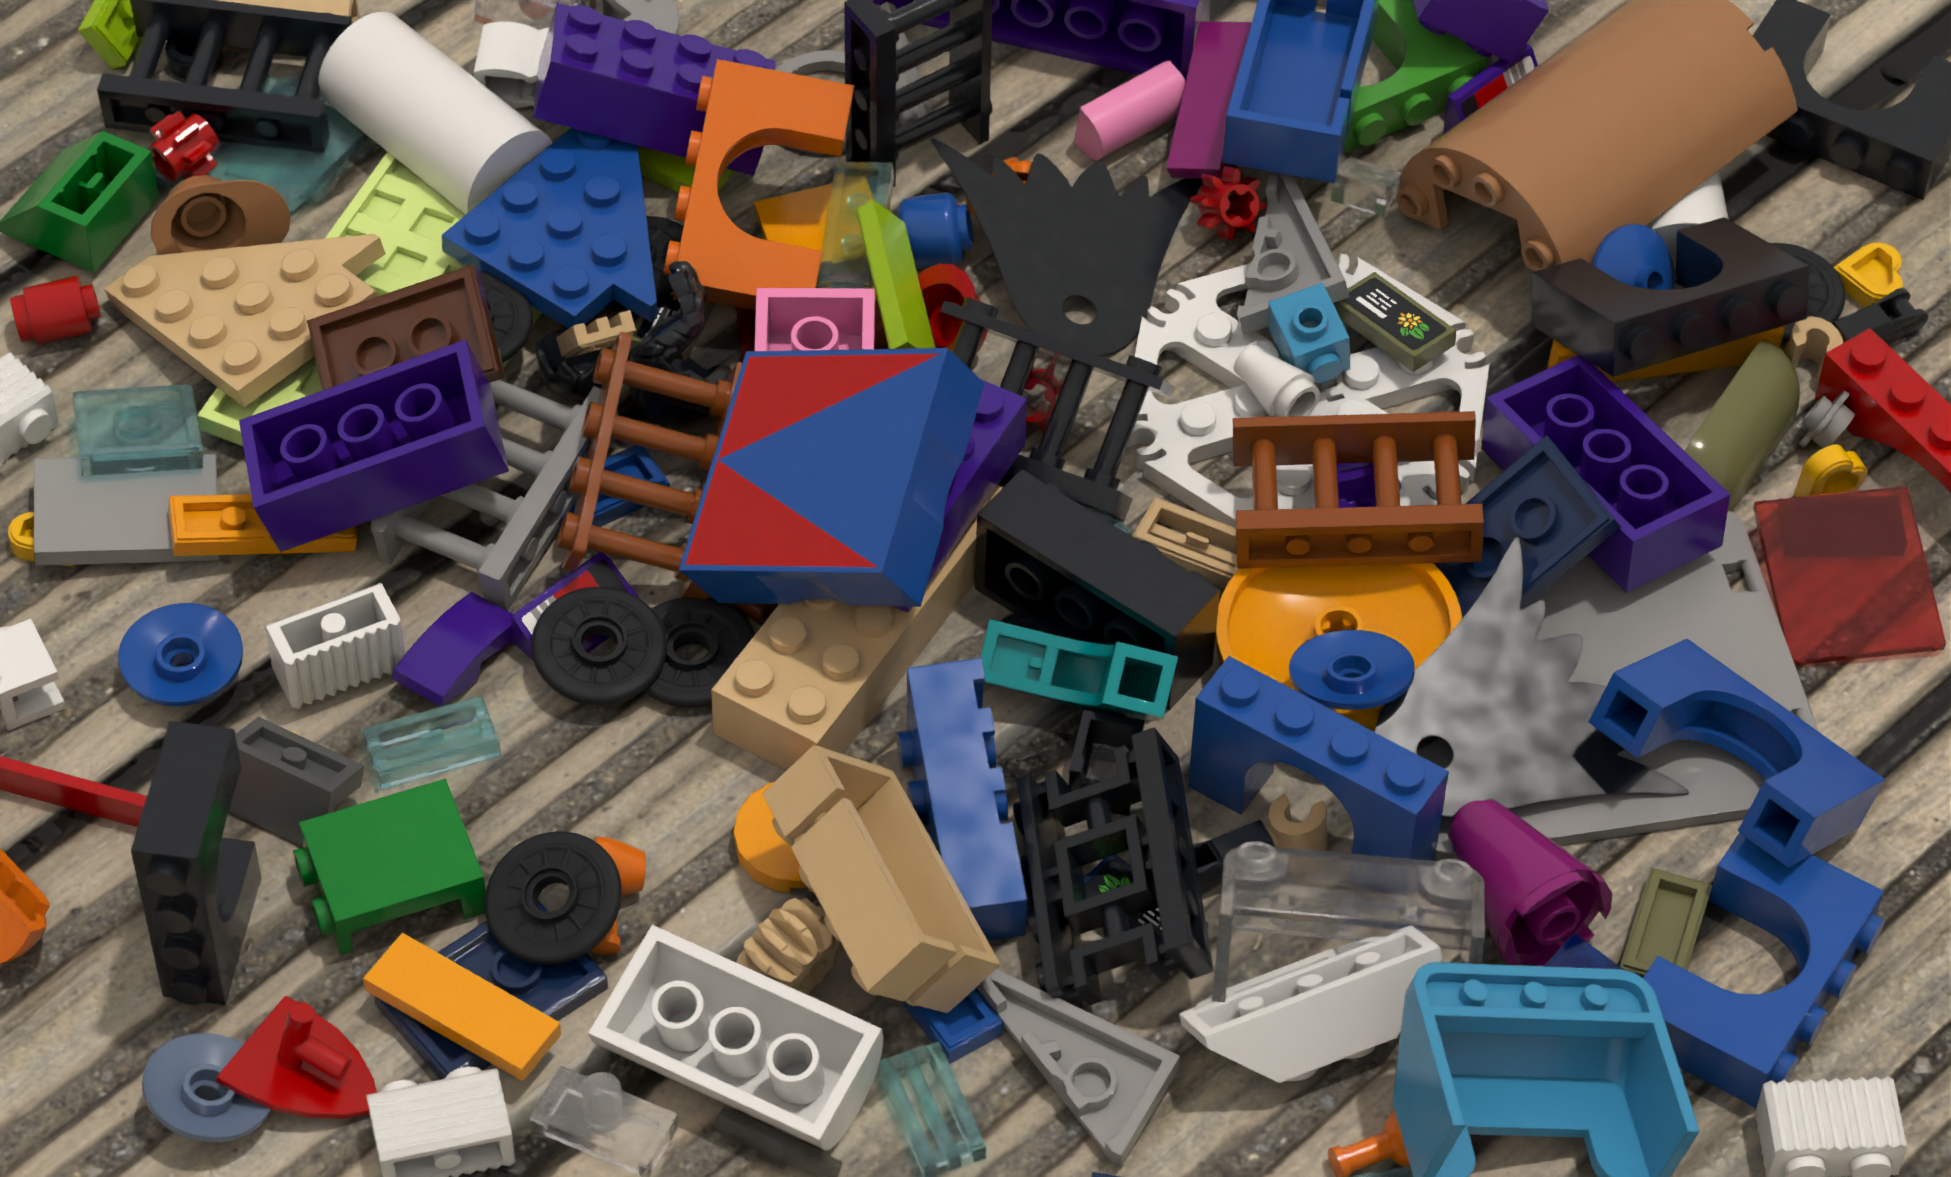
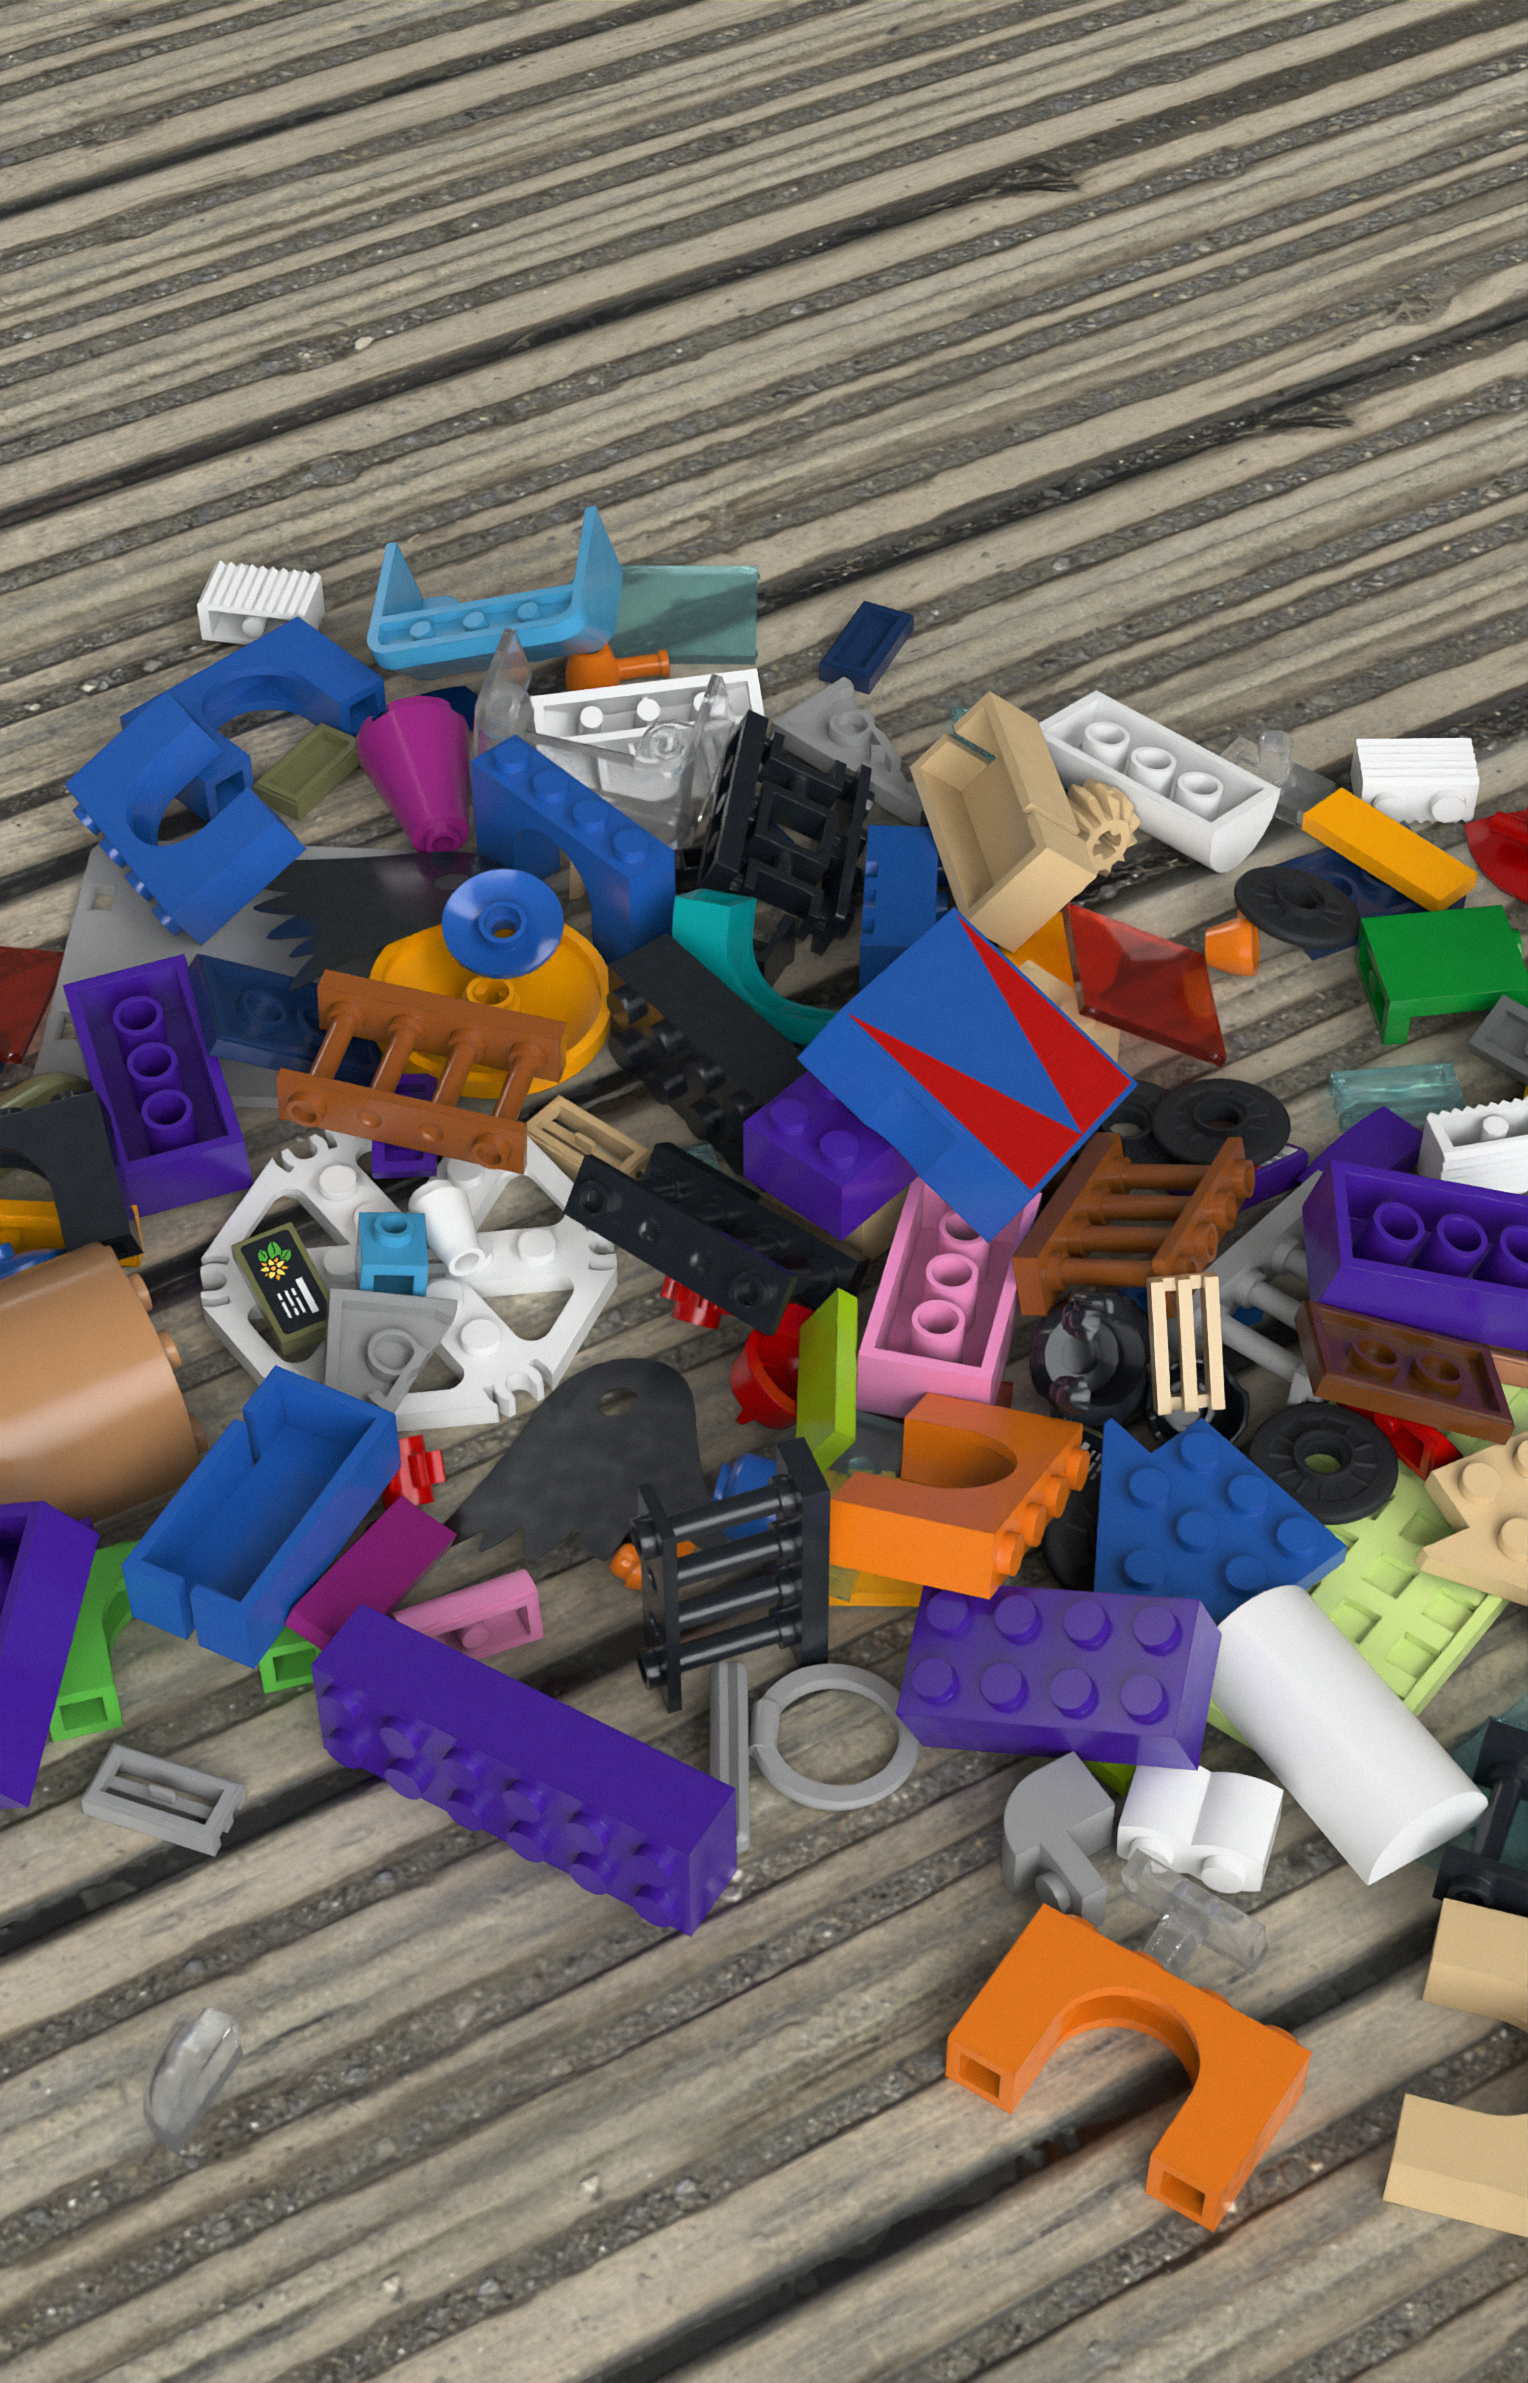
camera: 165 degrees left, 5 degrees down
none -> clear red piece [1061,902,1227,1067]

